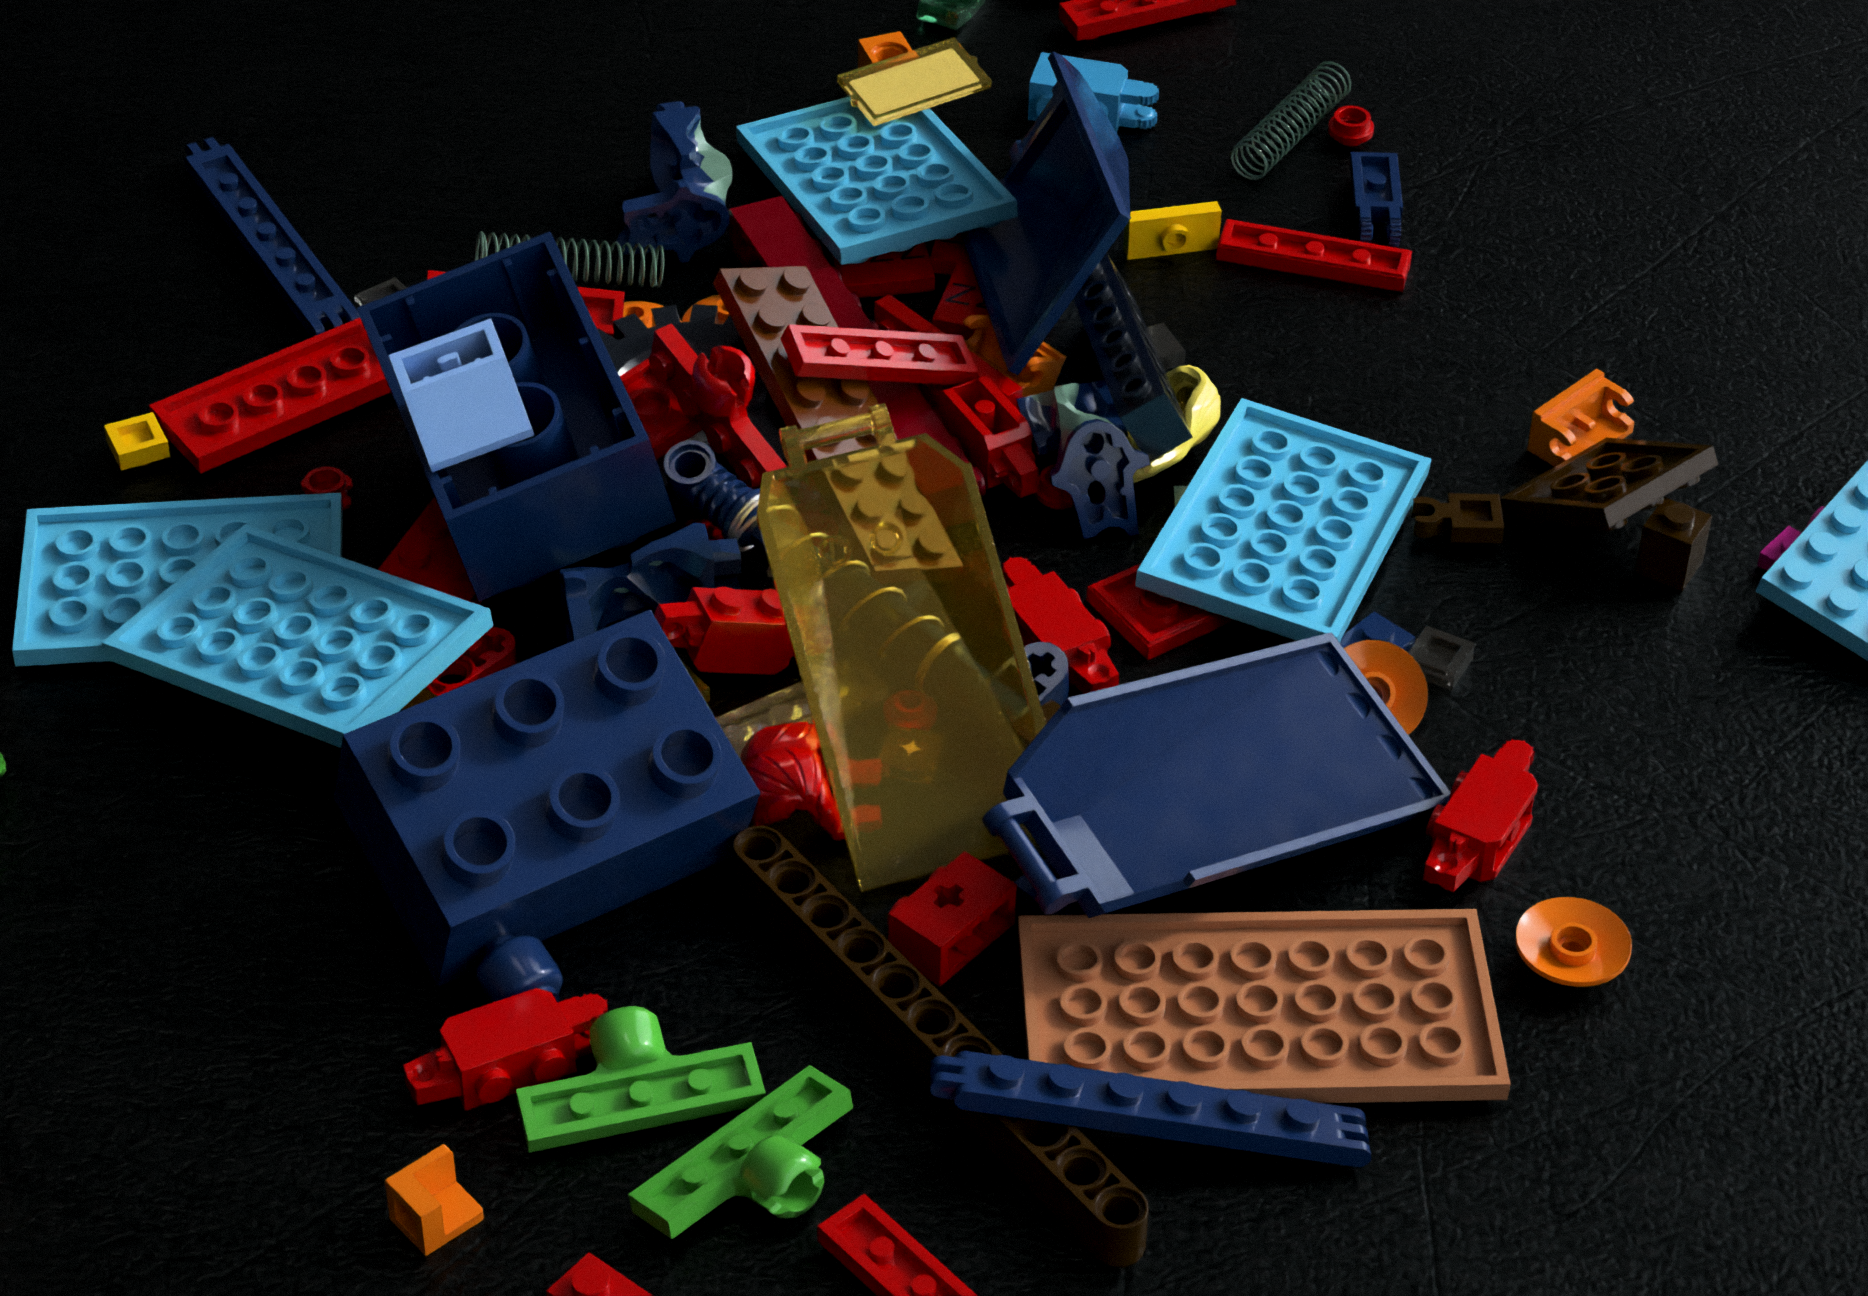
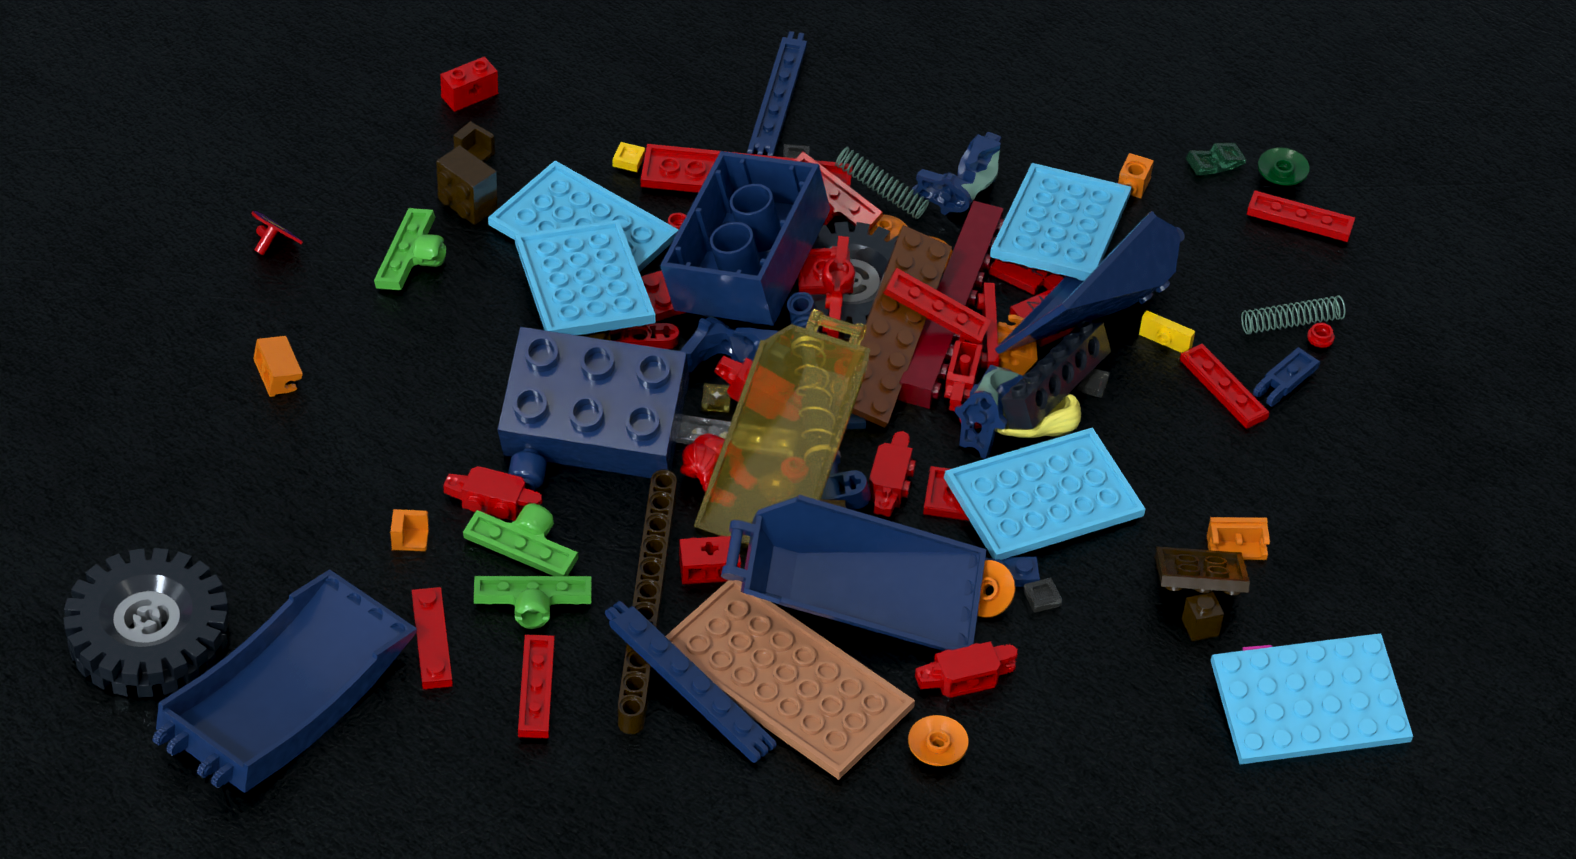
camera: 40 degrees right, 5 degrees up
light blue slope [389,318,535,473] -> none
clear yellow piece [837,37,992,126] -> none
dark azure hinge [1028,52,1159,133] -> none
dark brown plate [1411,493,1504,544] -> none

